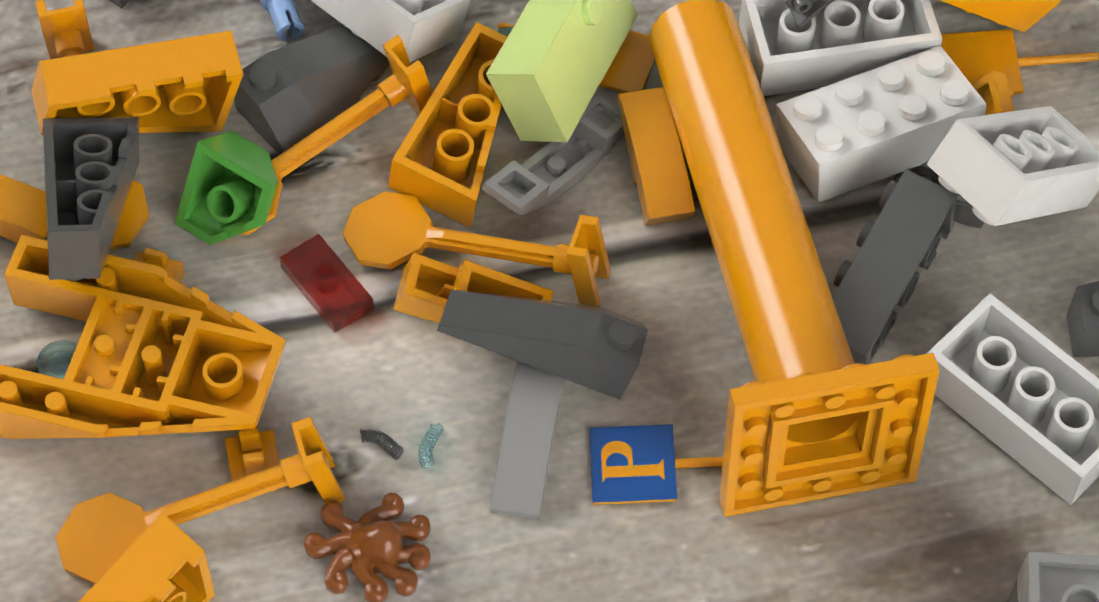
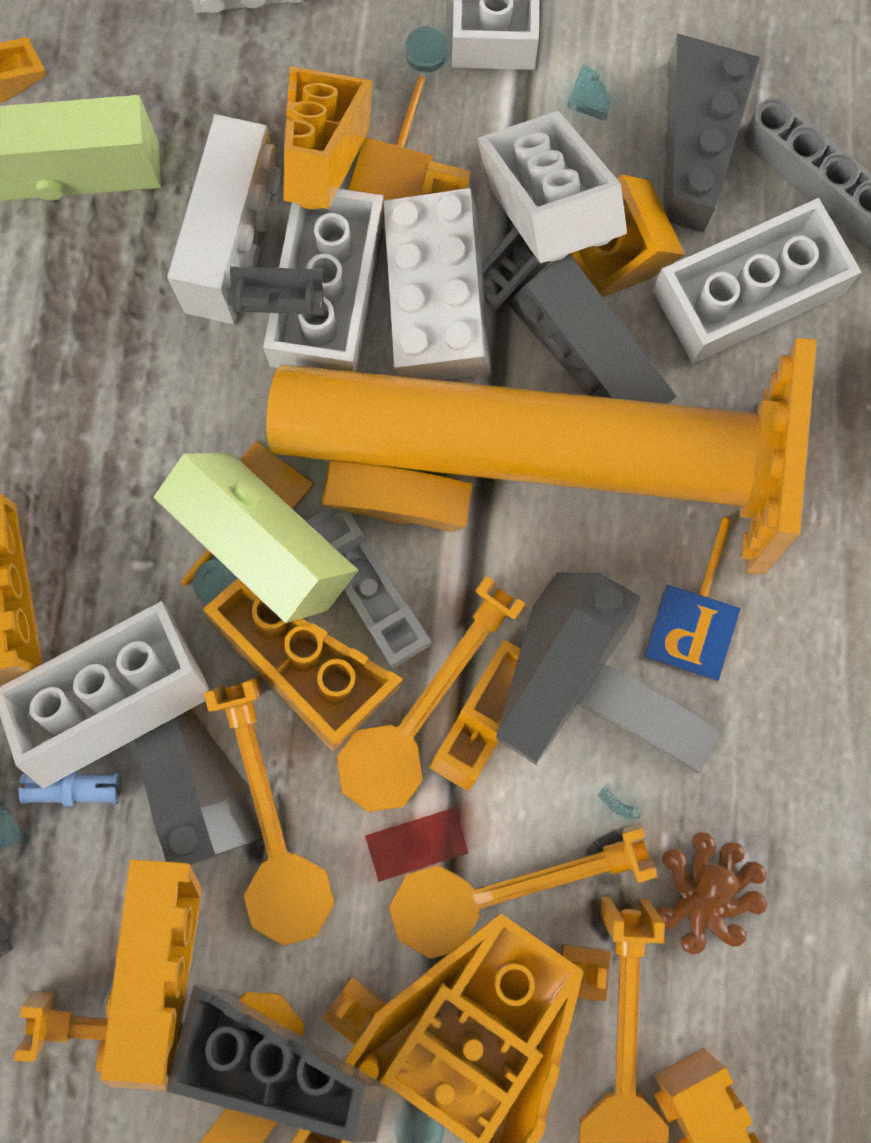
camera: 70 degrees left, 20 degrees up
bright green slope [174,130,278,245] -> none
none -> light orange piece [389,822,657,959]
none -> light orange slope [571,174,685,297]

